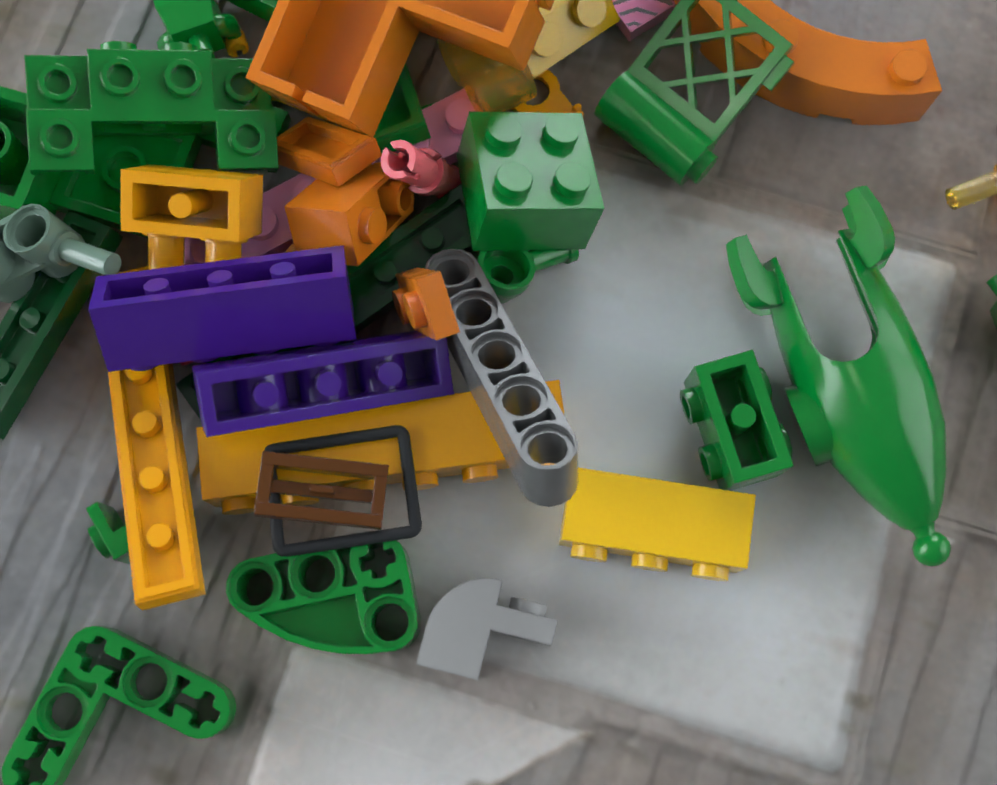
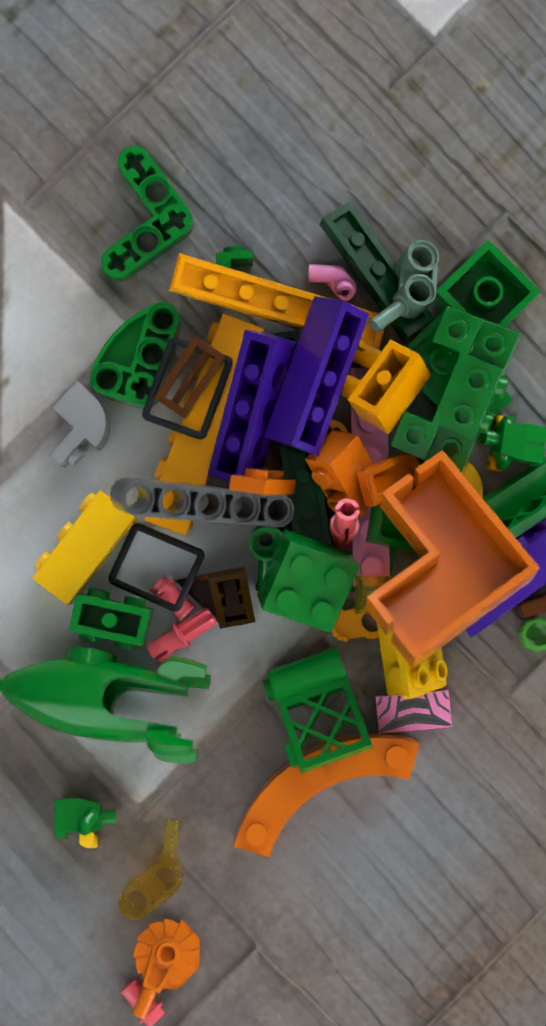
camera: 115 degrees right, 10 degrees up
none -> black piece [108,523,205,612]
none -> coral axle [146,608,217,664]
none -> coral pin [149,575,196,622]
none -> dark brown slope [175,566,256,629]
none -> bright pink arm [308,264,357,301]

